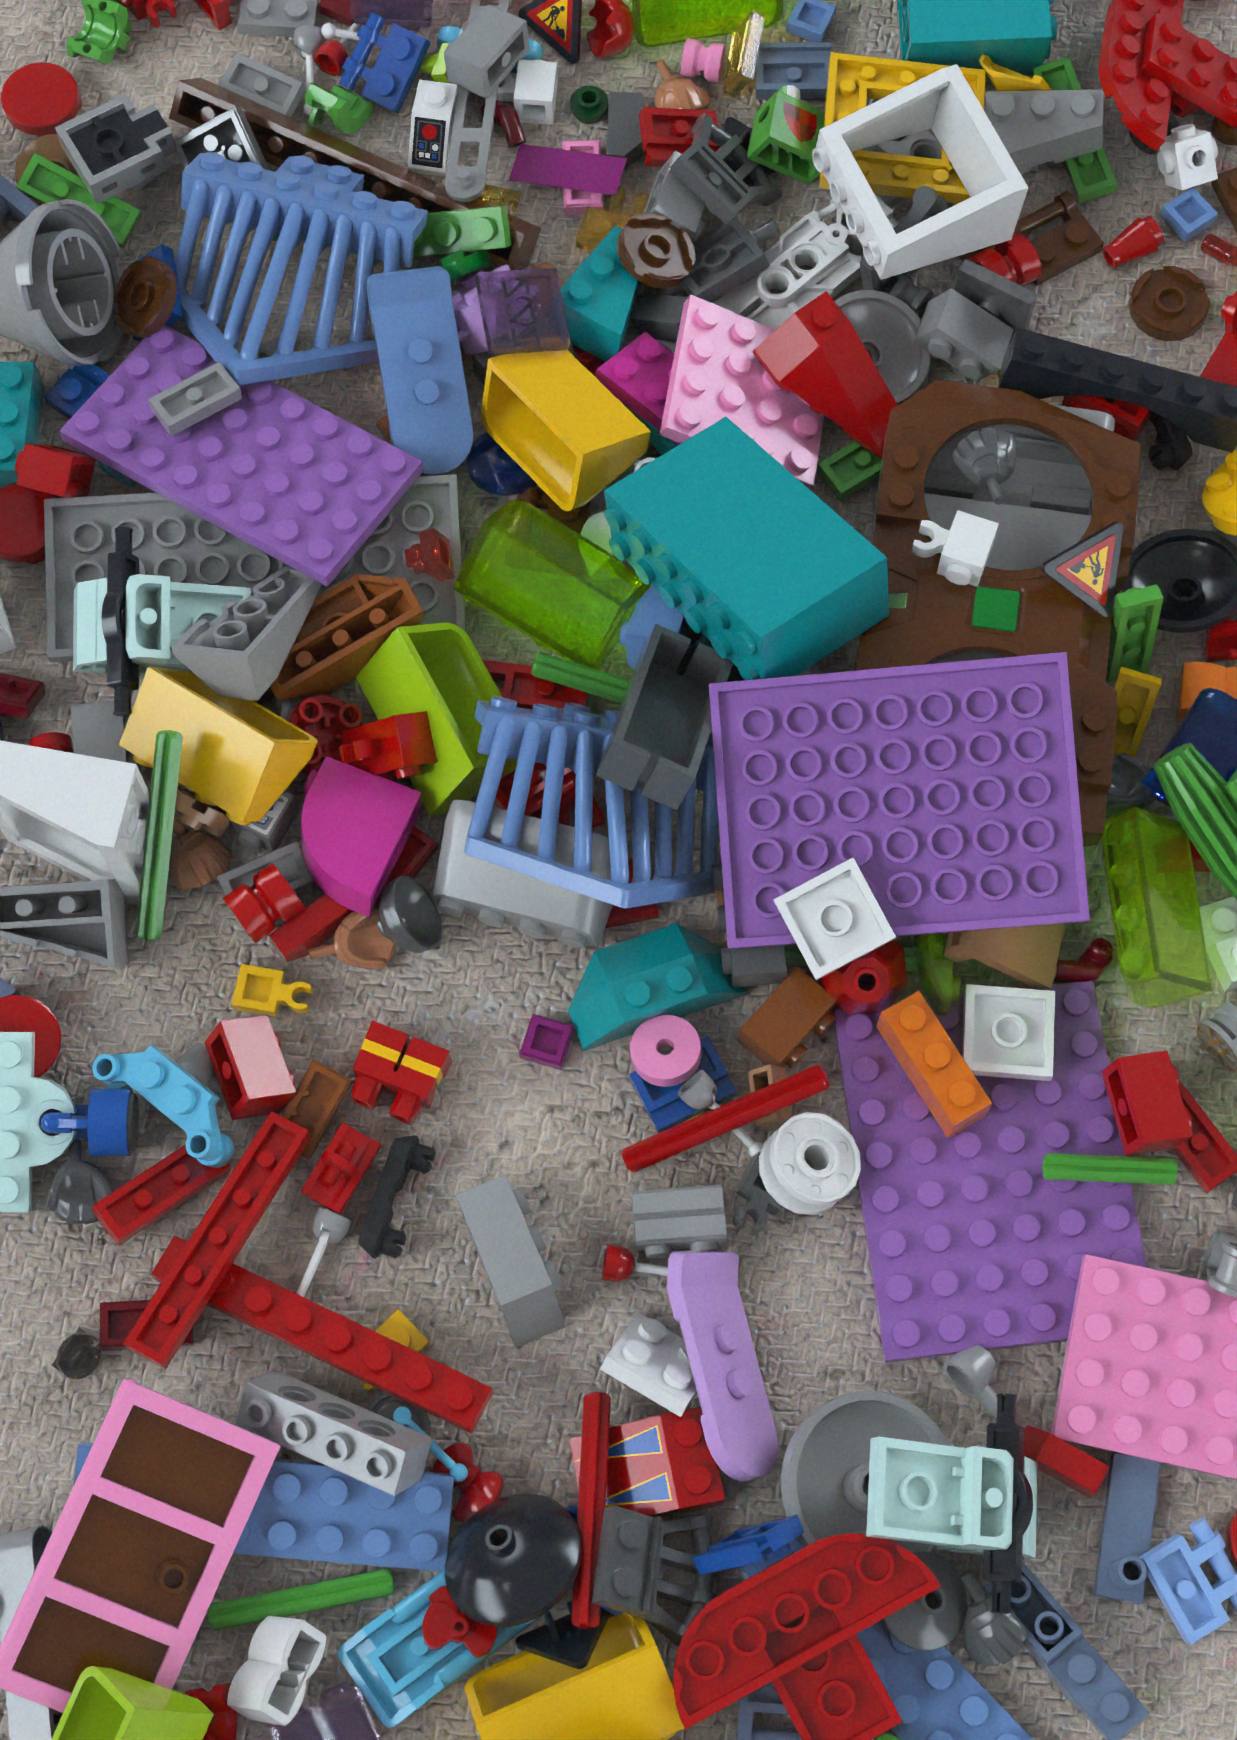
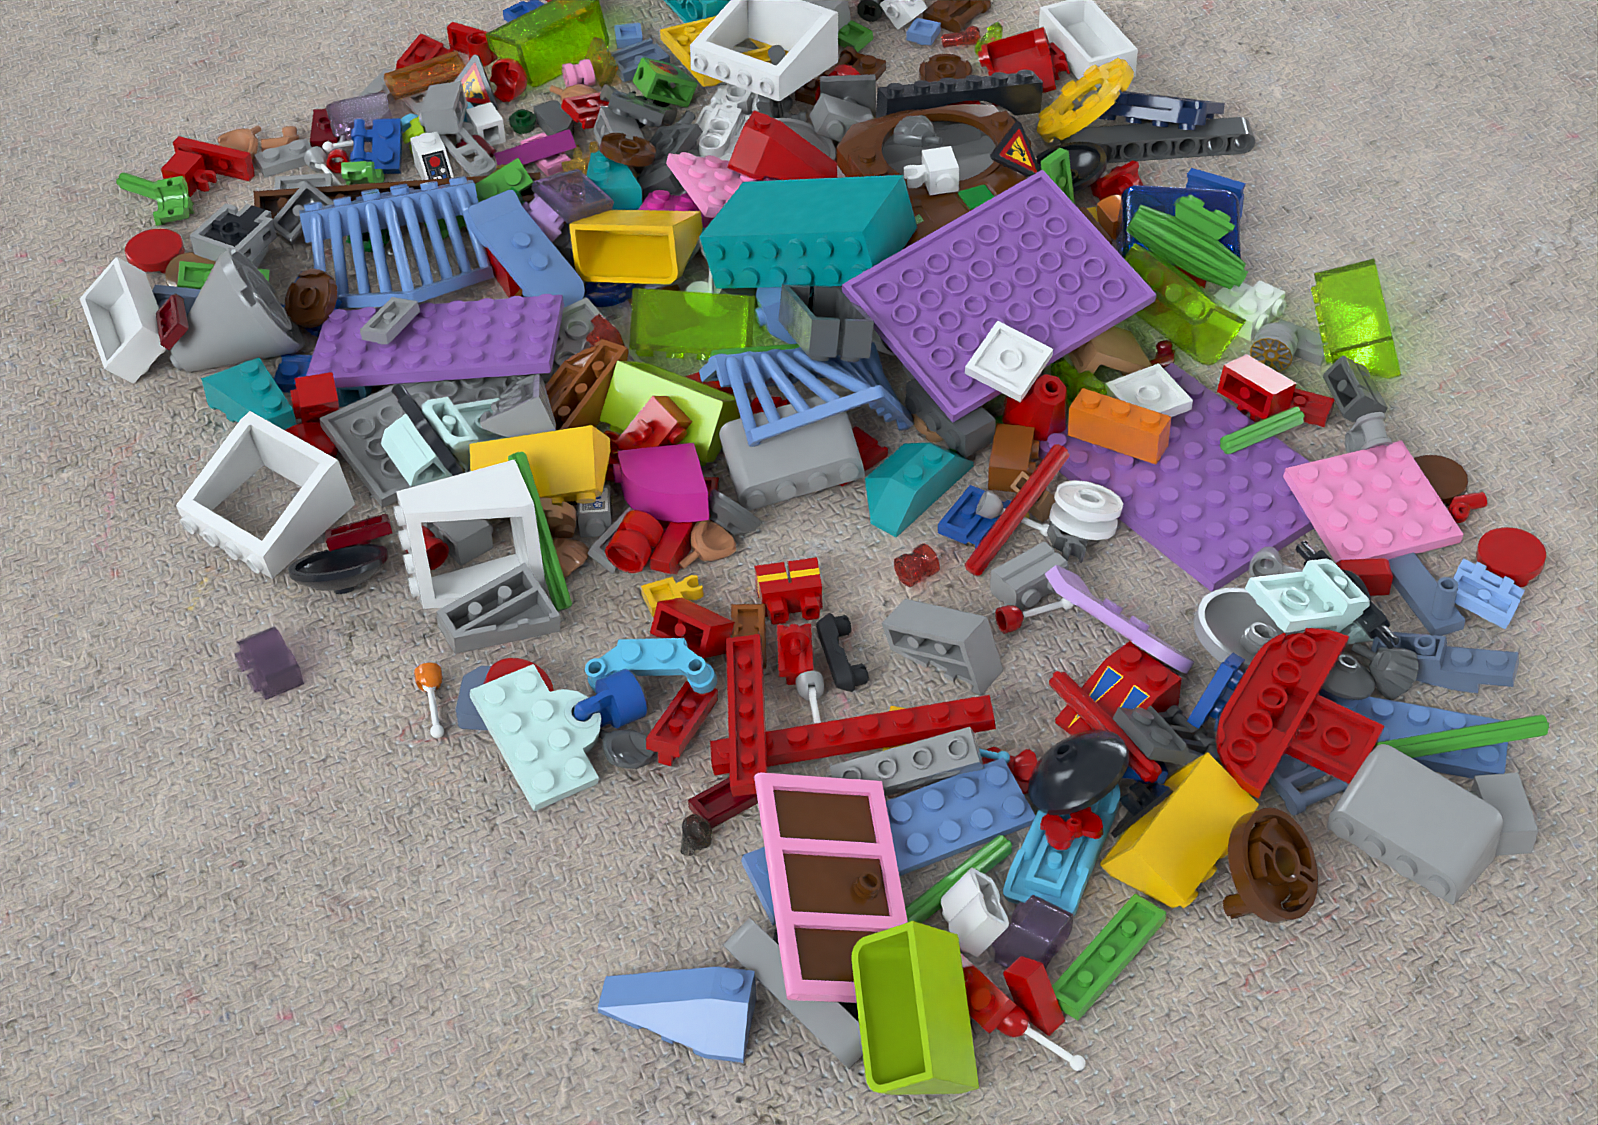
camera: 30 degrees left, 25 degrees down
magenta tile [519,1014,575,1071] -> none
white plate [600,1313,697,1417] -> none
bright pink piece [630,1015,702,1087] -> none
red cone [1102,216,1164,269] -> none
none -> clear red wheel [894,543,940,587]

